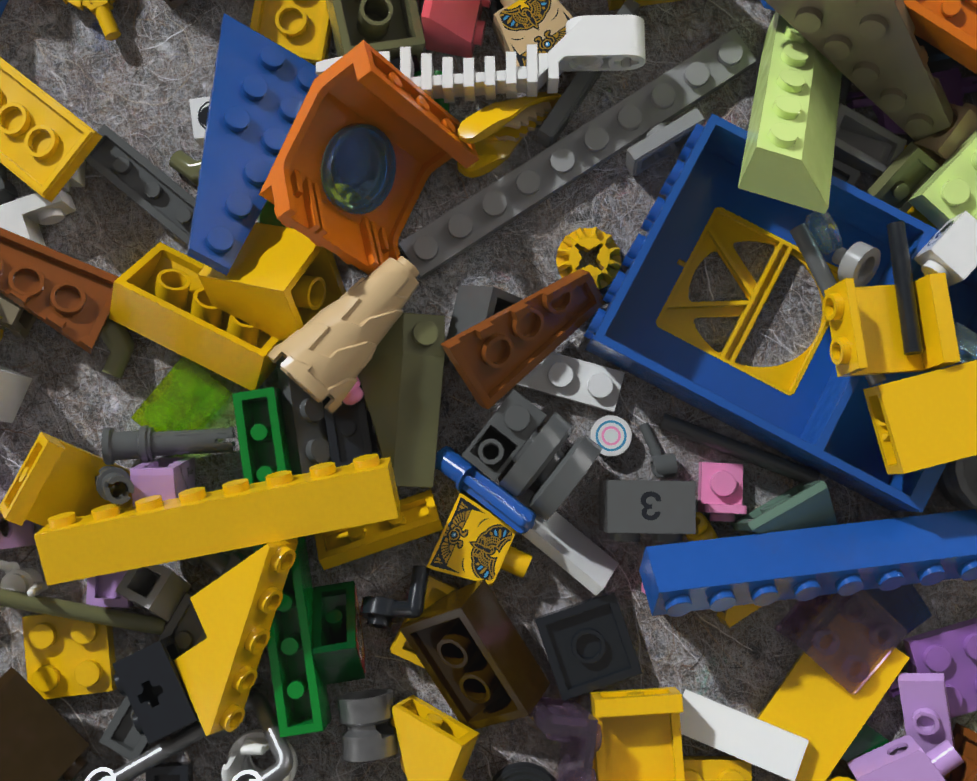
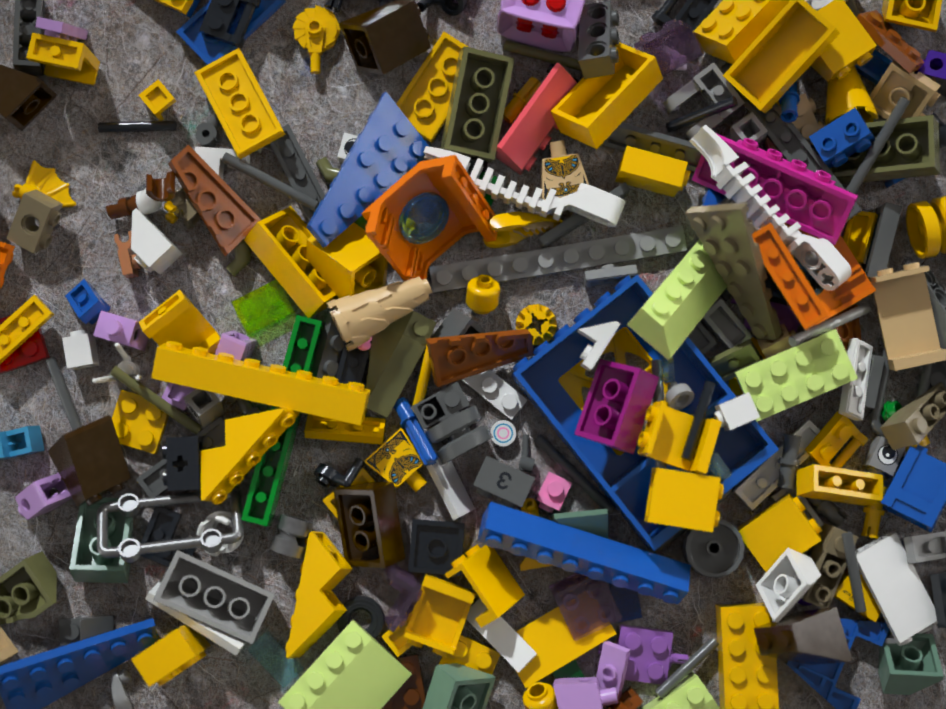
camera: 20 degrees right, 0 degrees up
dark grey pin [95,465,134,504] -> none
dark grey pin [101,425,236,465] -> none
dark green slope [312,581,365,685] -> none
none -> dark grey piece [221,152,318,211]
none -> yellow bar [412,345,432,406]
none -> yellow panel [445,544,525,628]
none -> yellow head [466,275,500,314]
none -> magenta slope [574,359,659,454]
none -> white slope [577,321,620,371]

